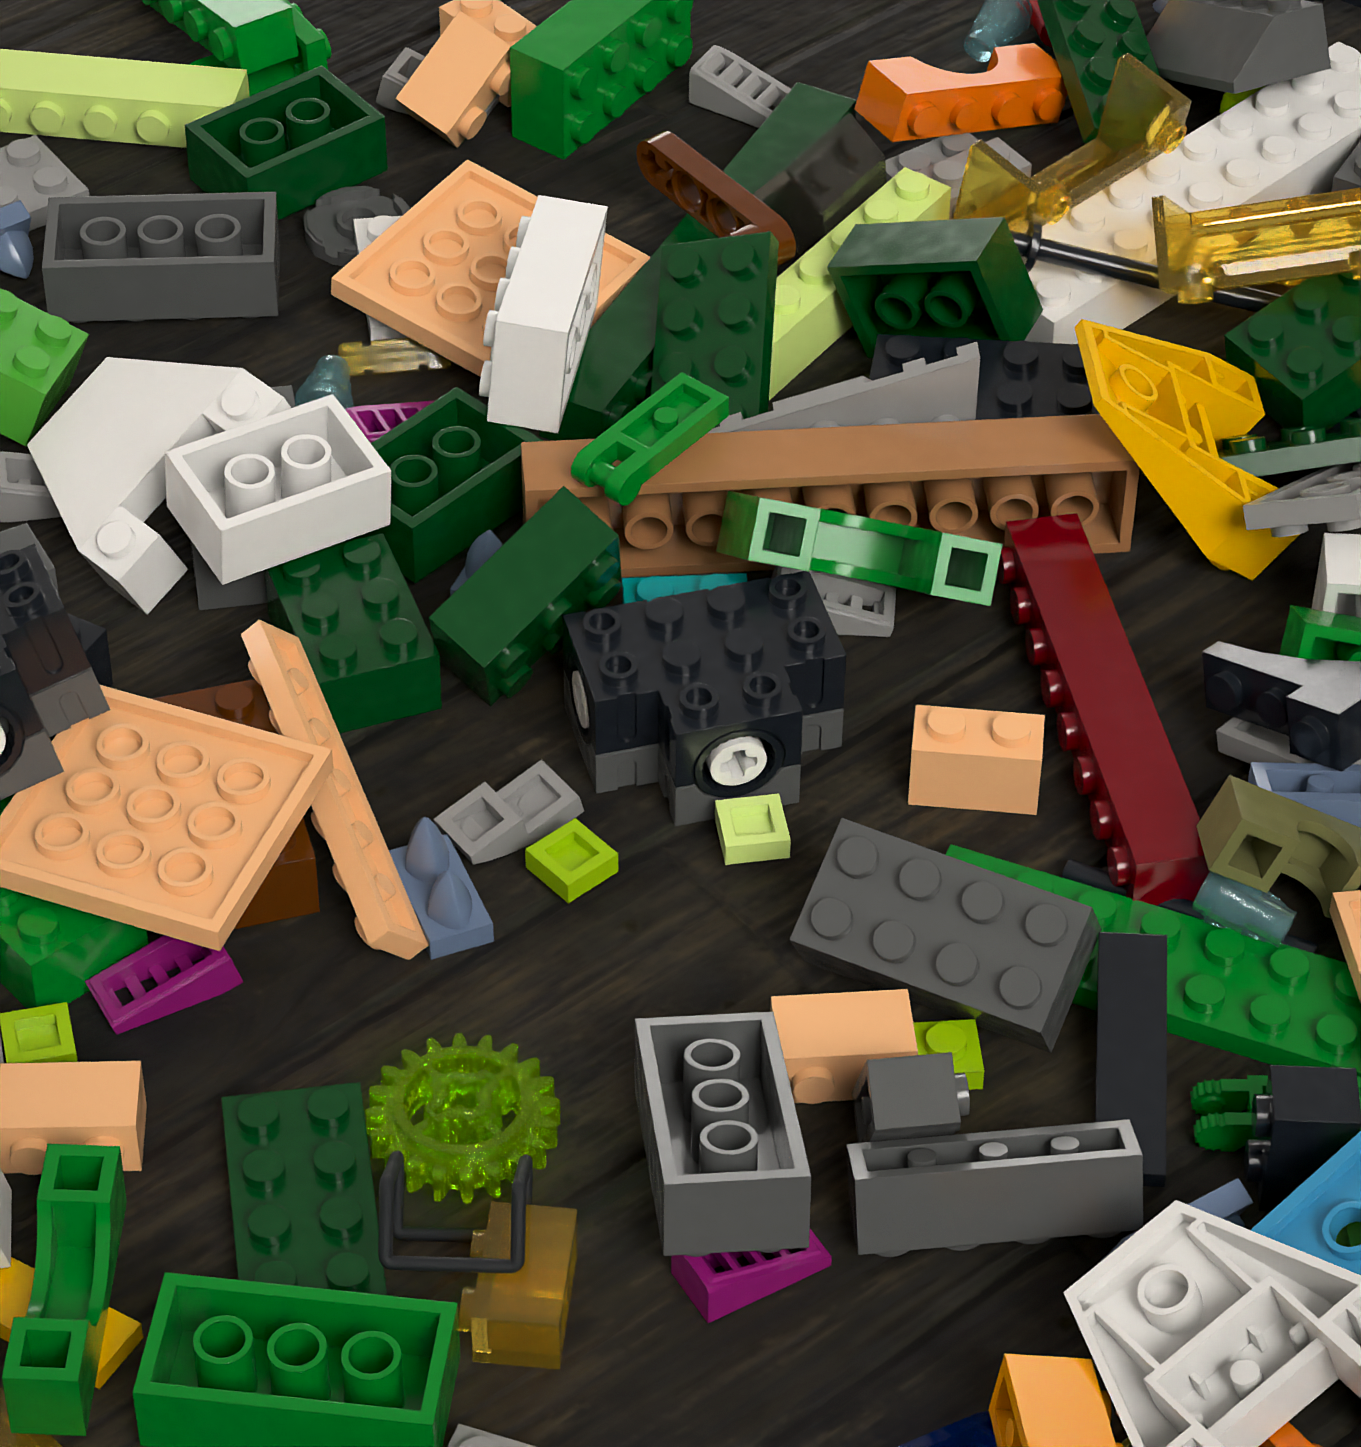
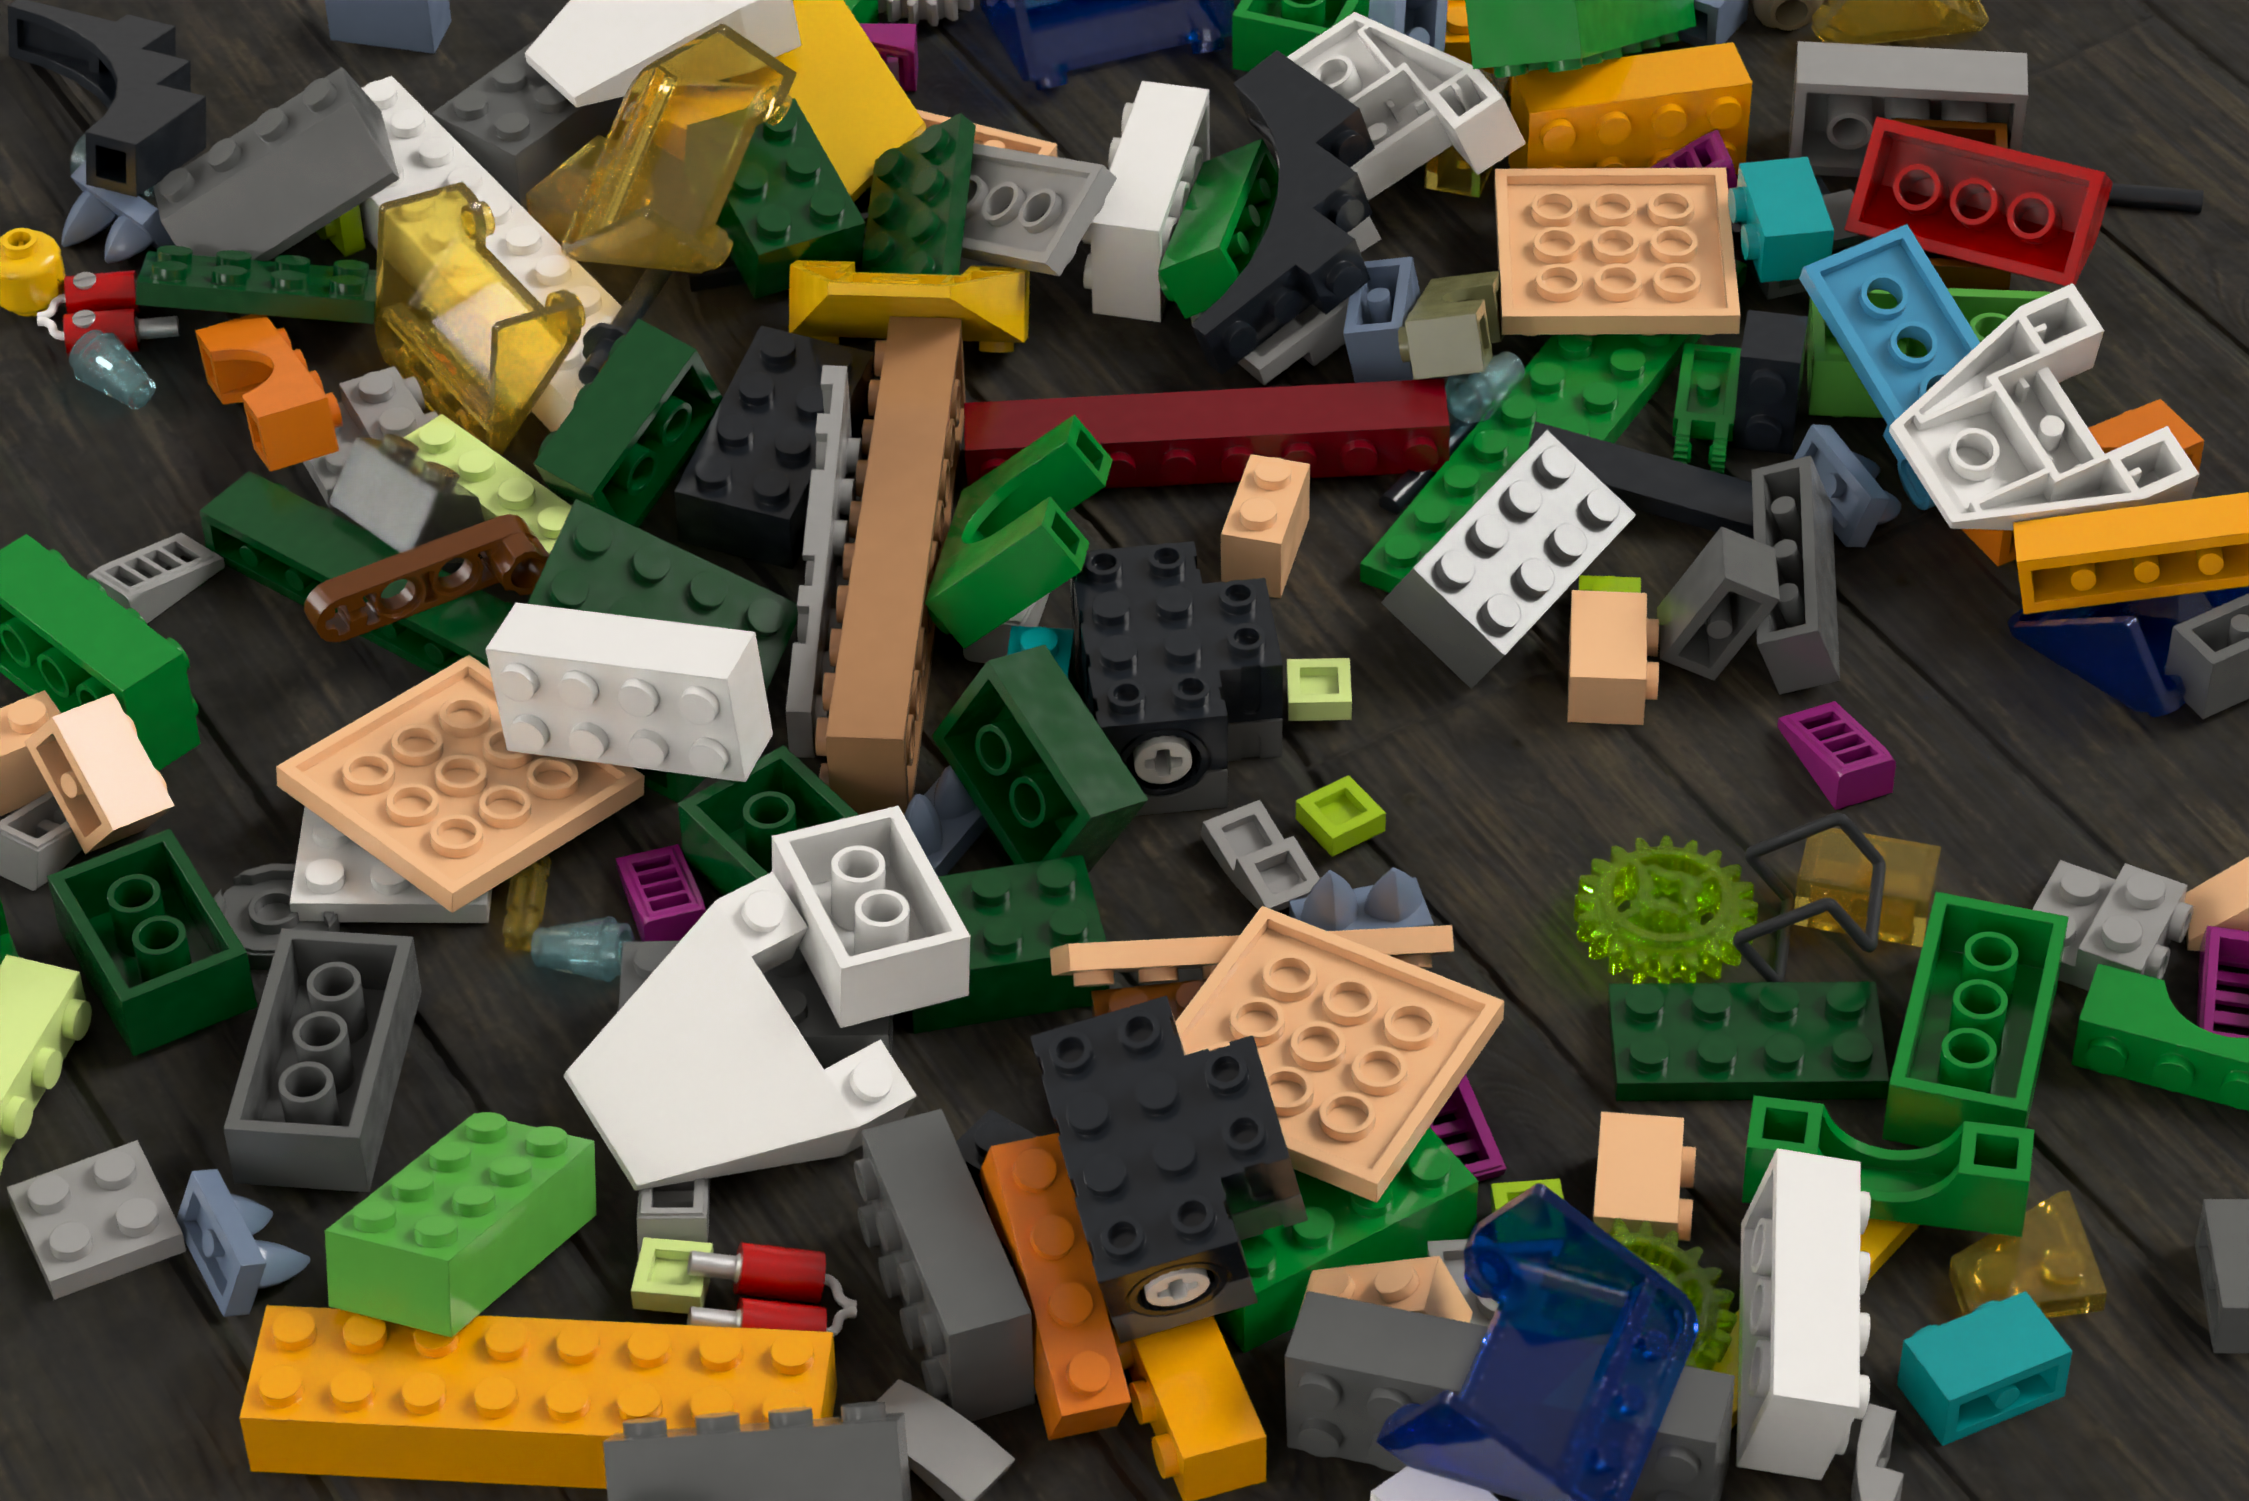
camera: 80 degrees left, 0 degrees up
green plate [571,372,729,506] -> none
dark grey brick [634,1011,811,1257] -> none

